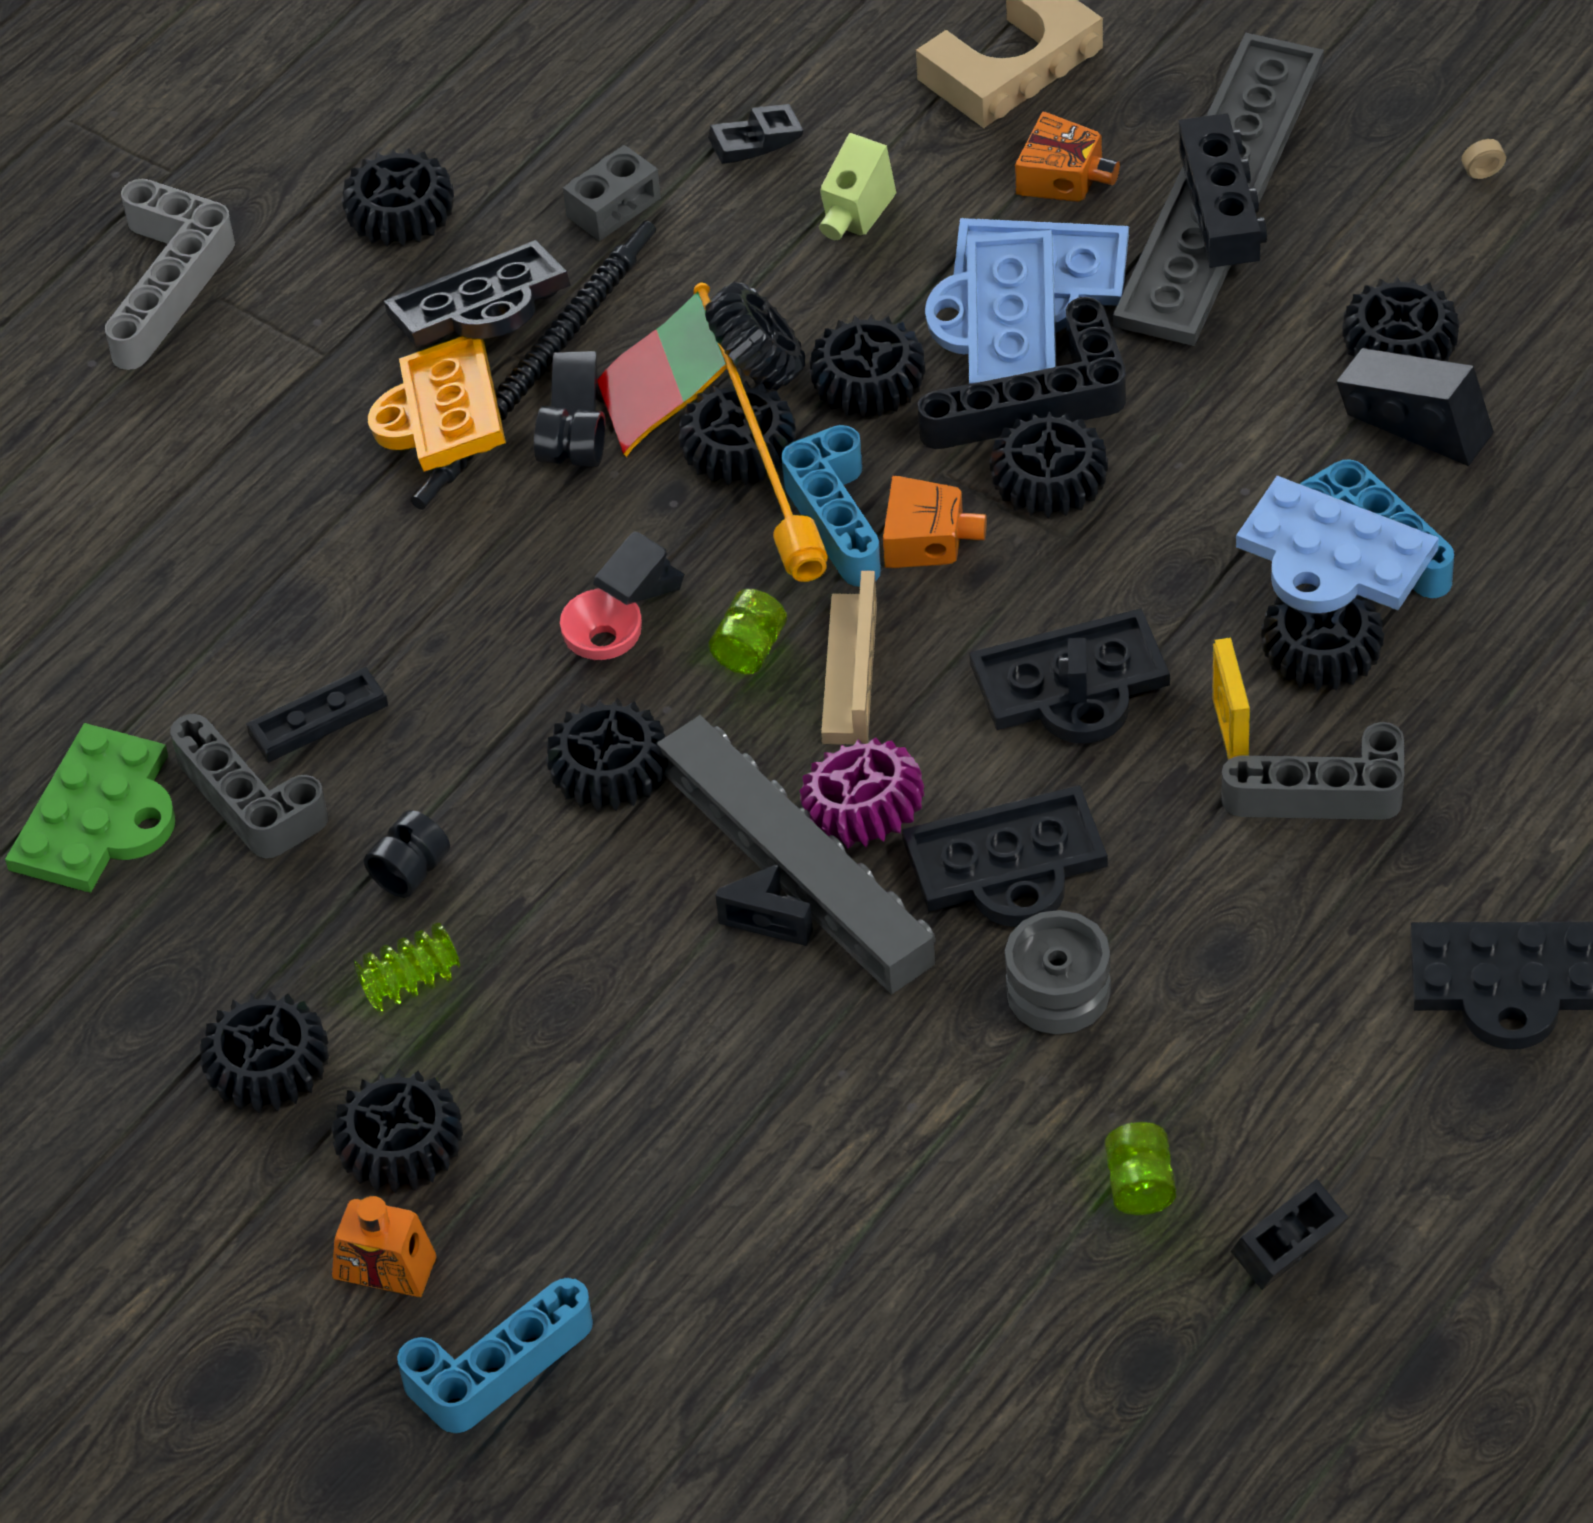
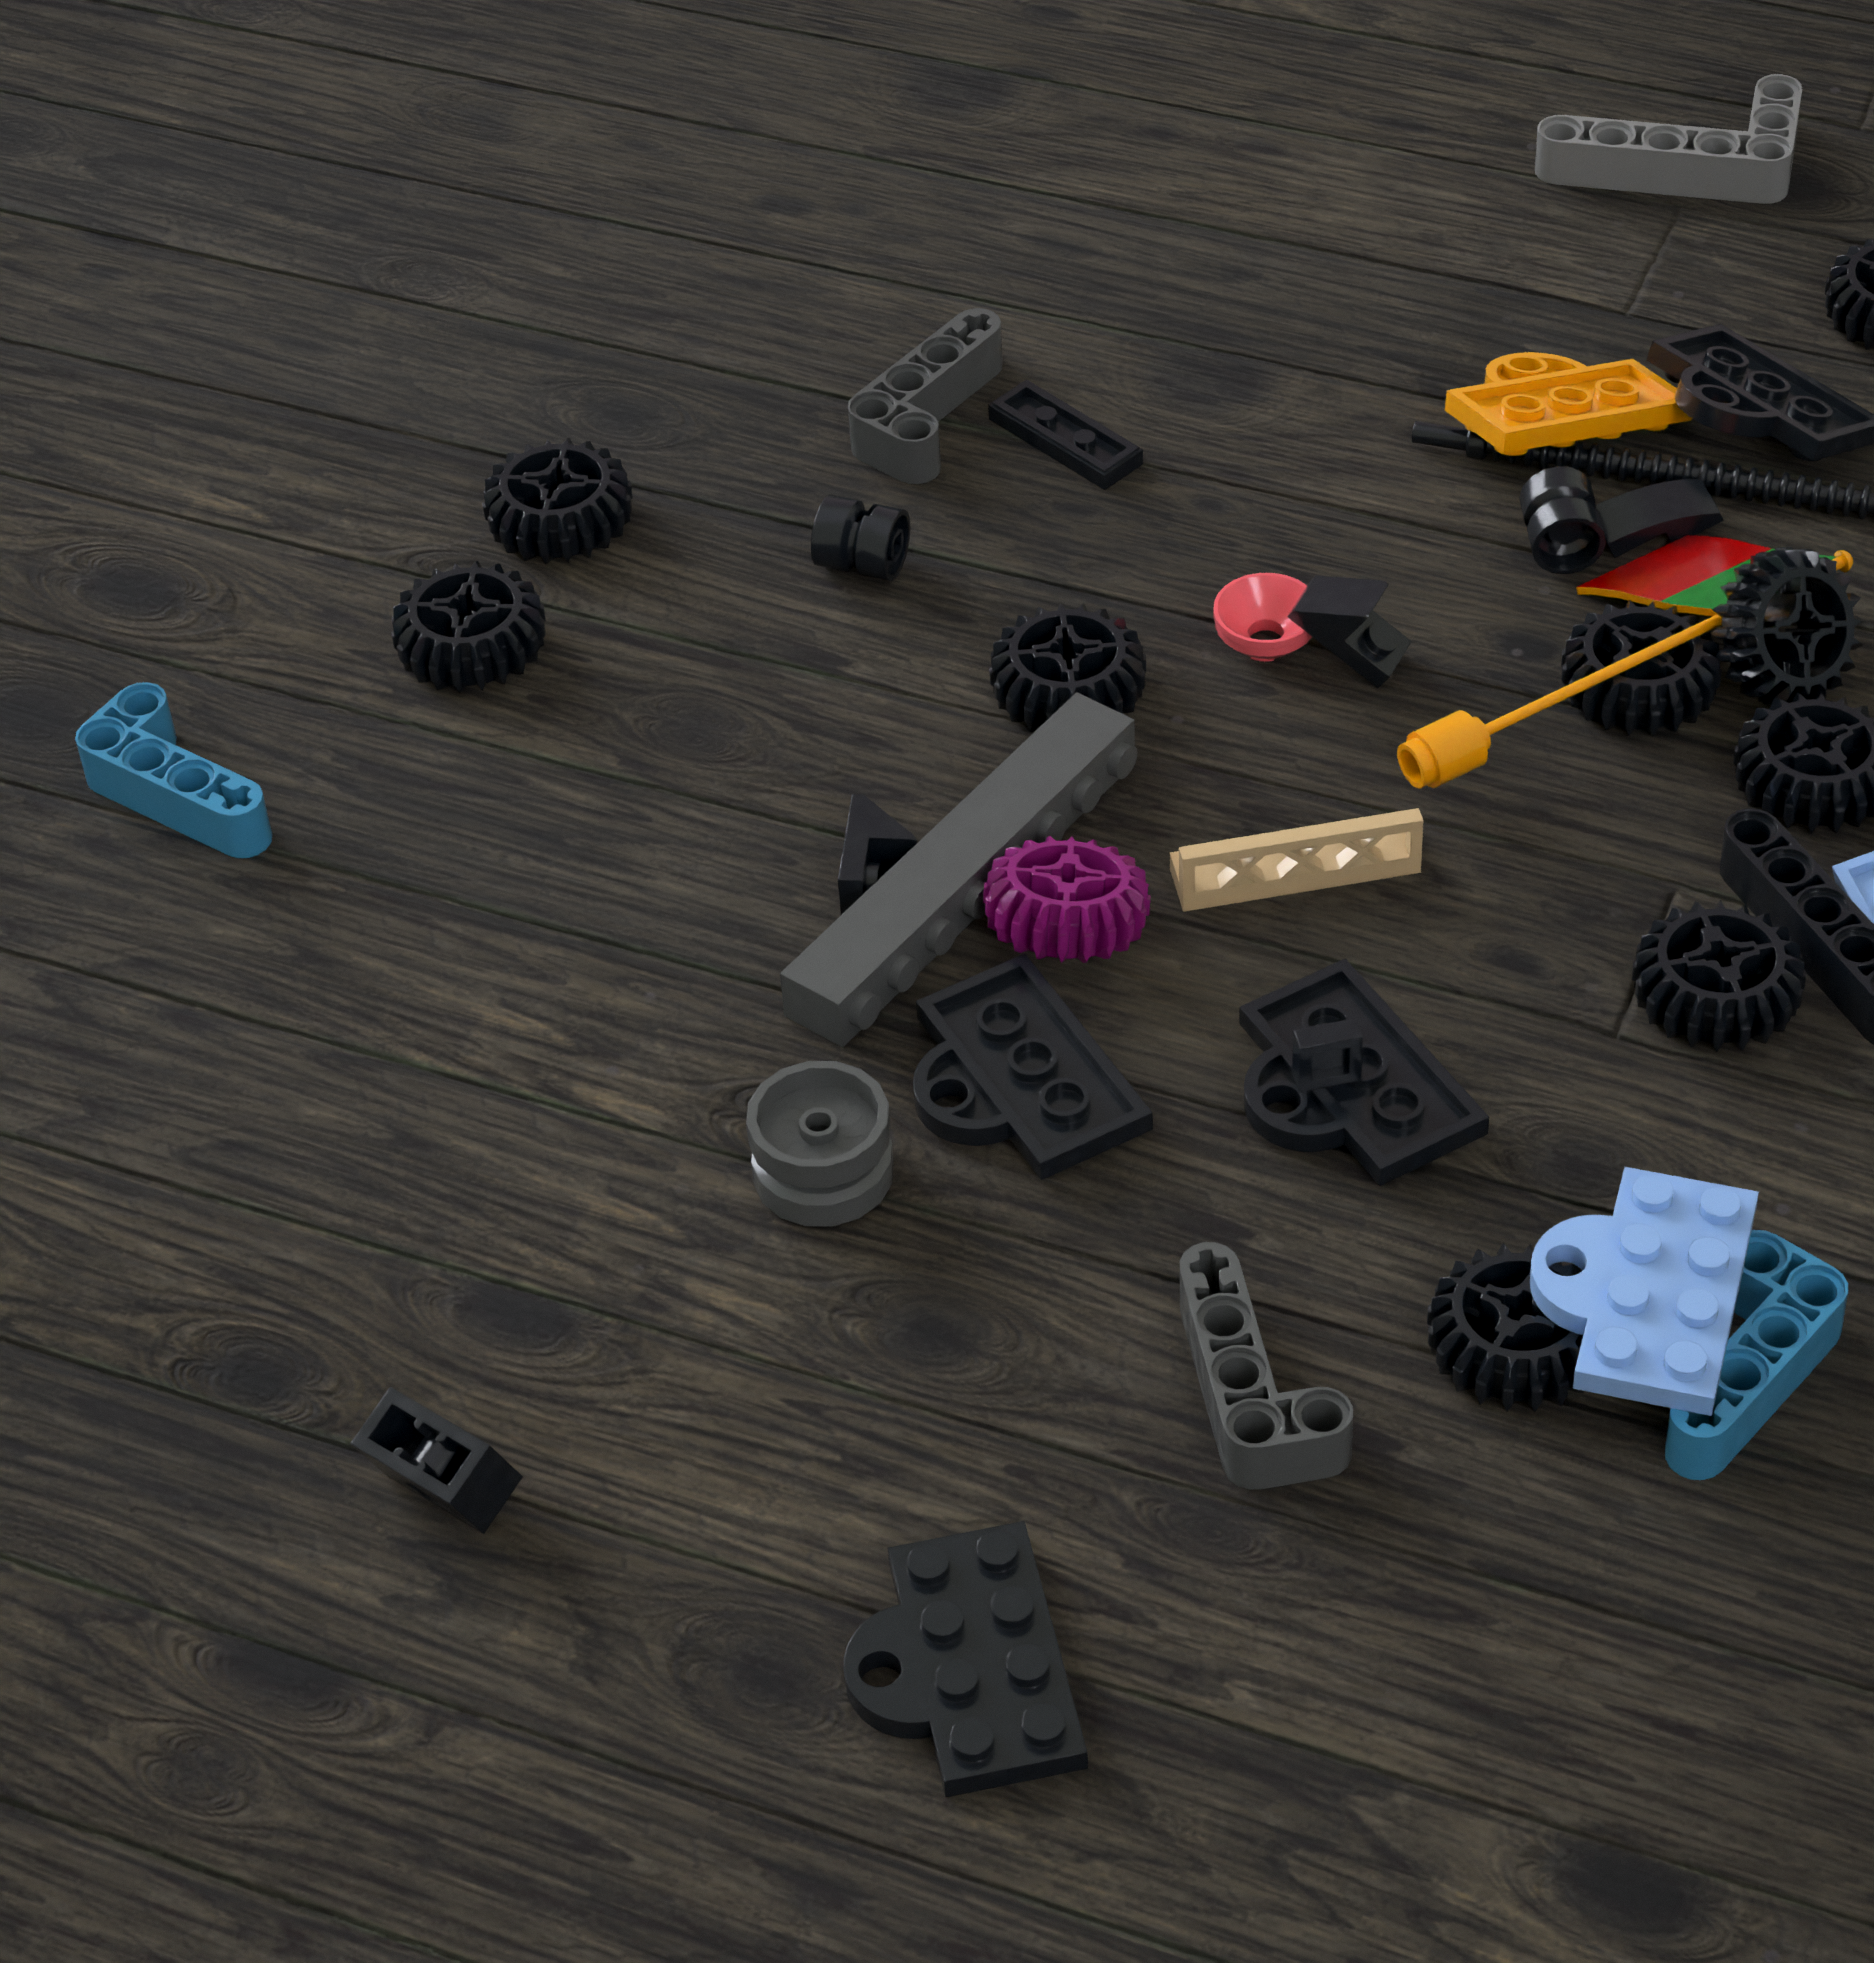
camera: 75 degrees right, 5 degrees down
bright green plate [5,723,175,893] -> none
orange torso [332,1196,436,1298] -> none
clear neon green piece [354,923,460,1012] -> none
clear neon green wheel [709,589,787,674] -> none
dark azure beam [782,425,881,587] -> none
orange torso [883,476,987,568] -> none
clear neon green wheel [1105,1122,1176,1215] -> none
yellow tile [1212,638,1250,760] -> none

